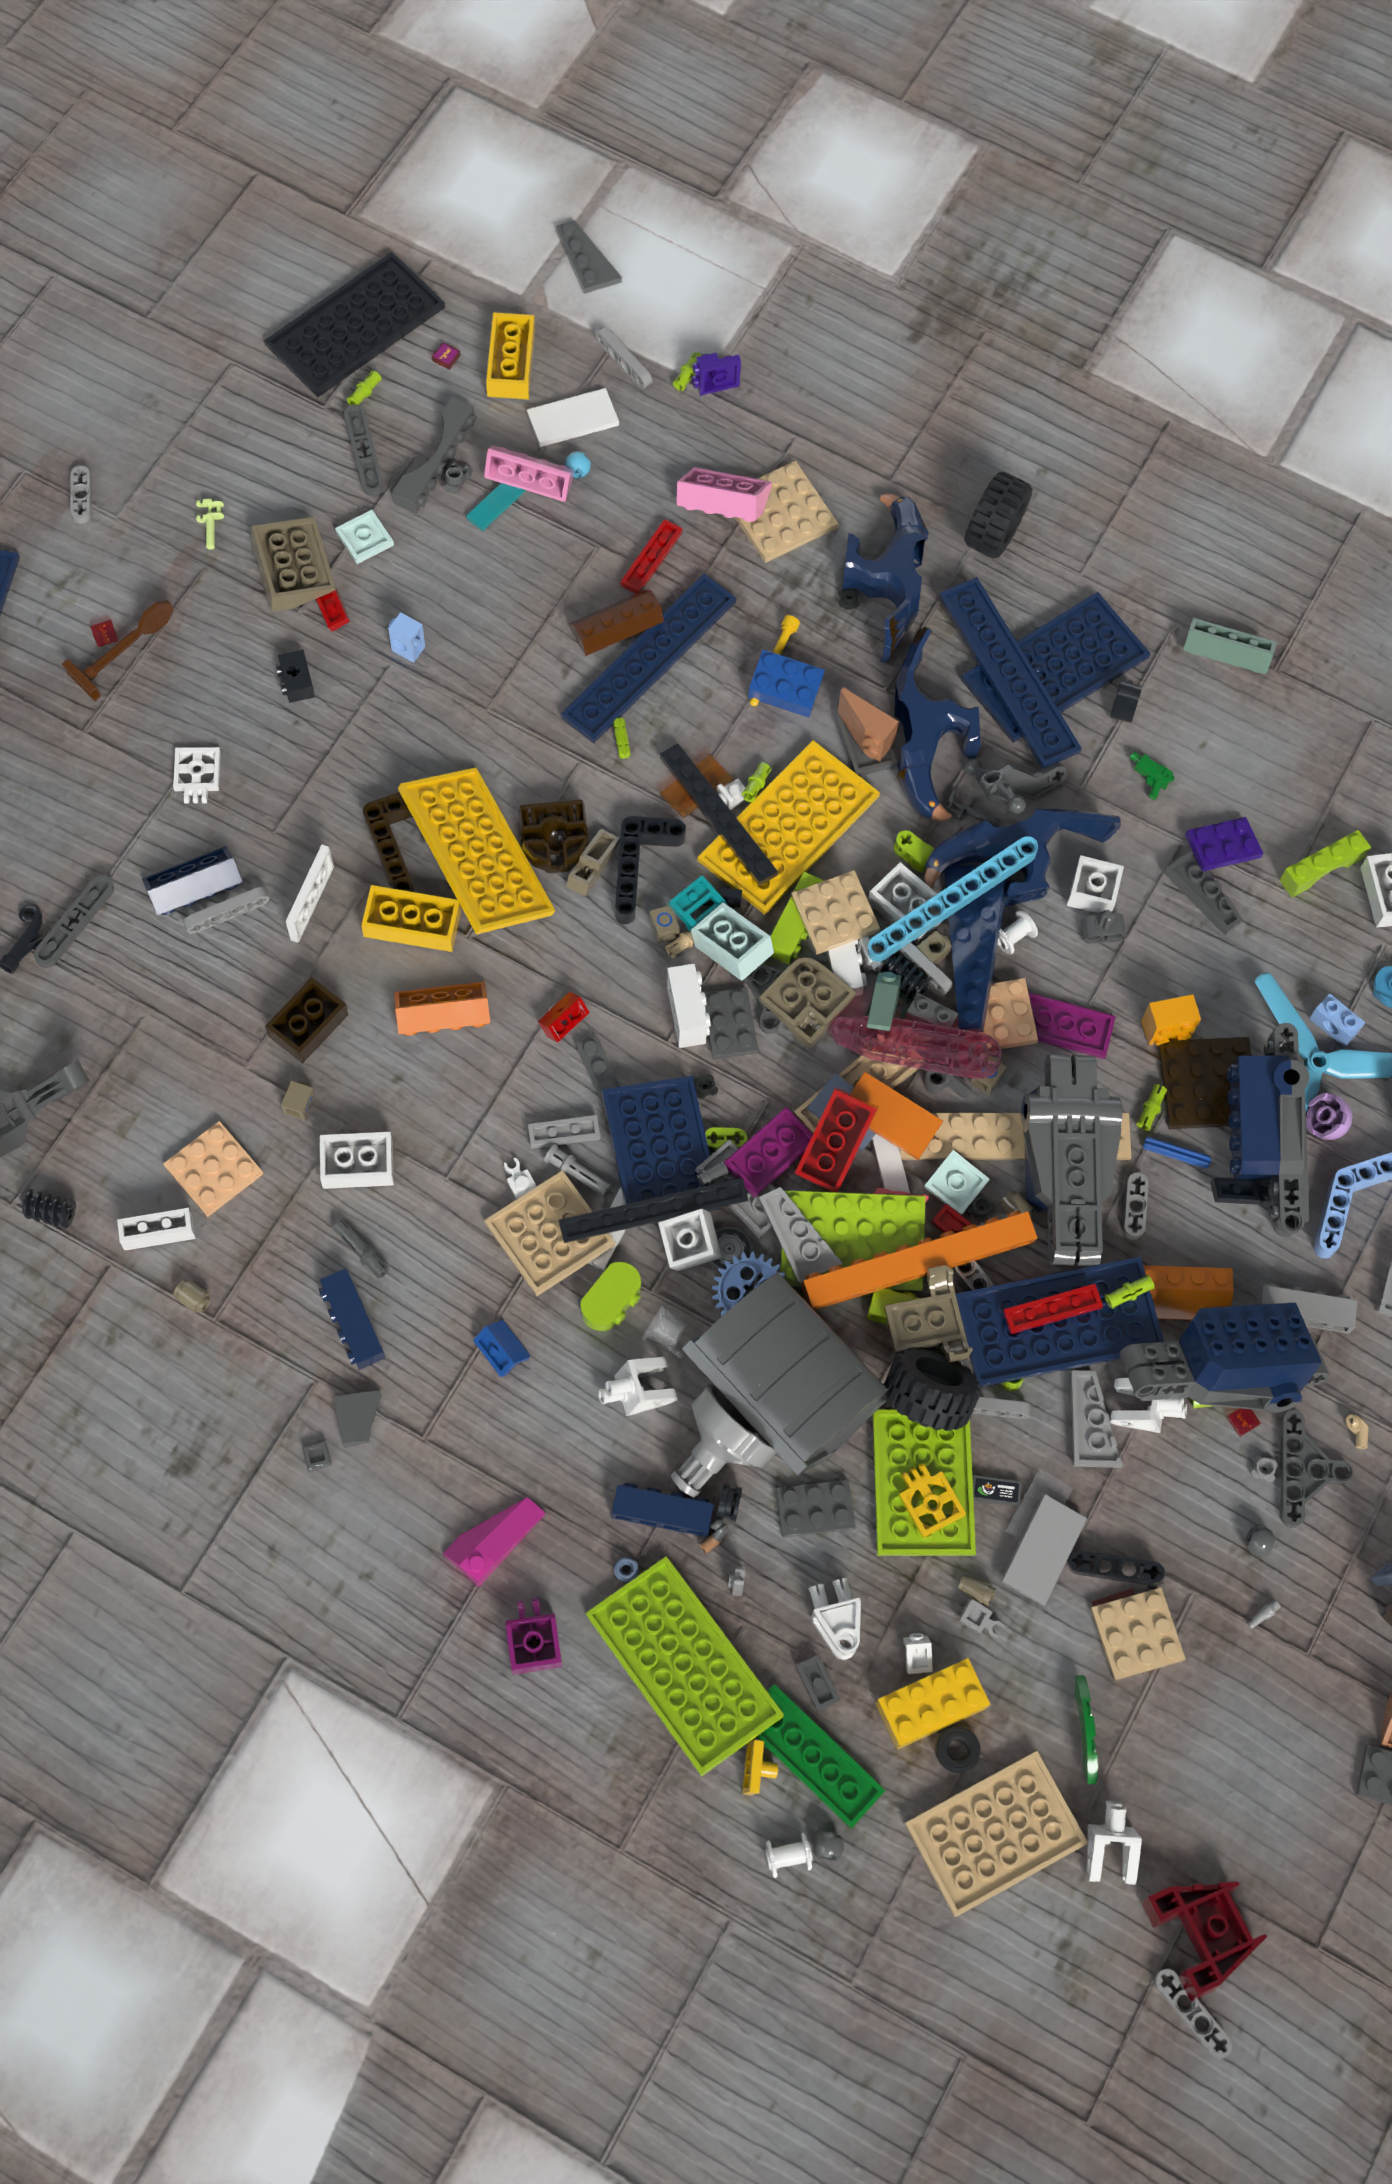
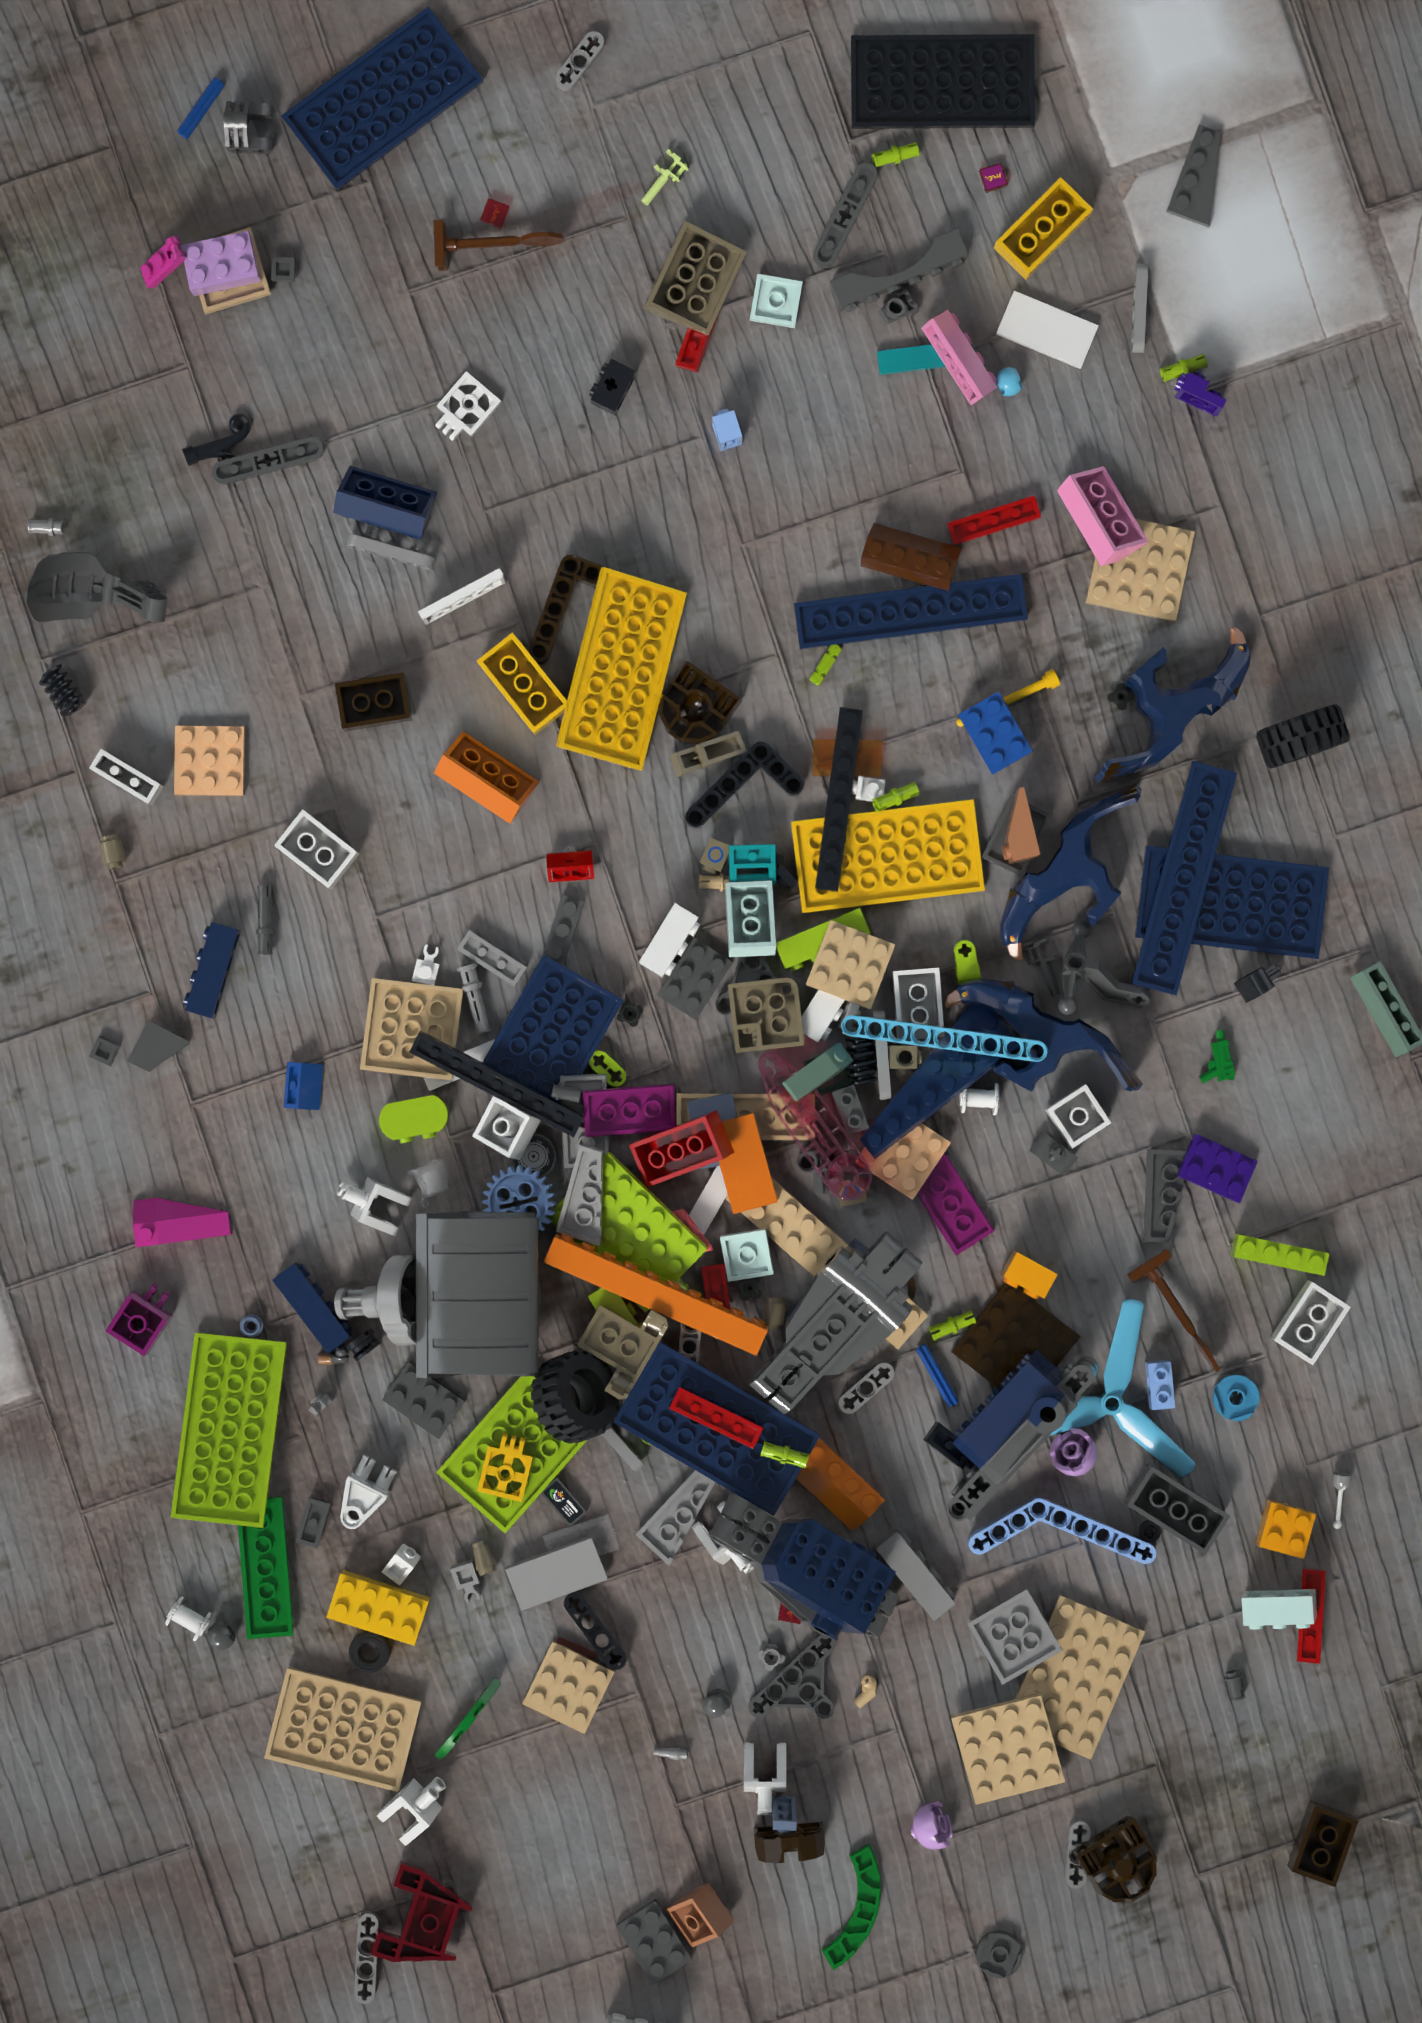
camera: 45 degrees right, 20 degrees up
dark tan brick [281,1081,315,1121] -> none
yellow tile [742,1740,778,1795] -> none
none -> white piece [744,1742,786,1815]
none -> reddish brown piece [1127,1249,1220,1373]

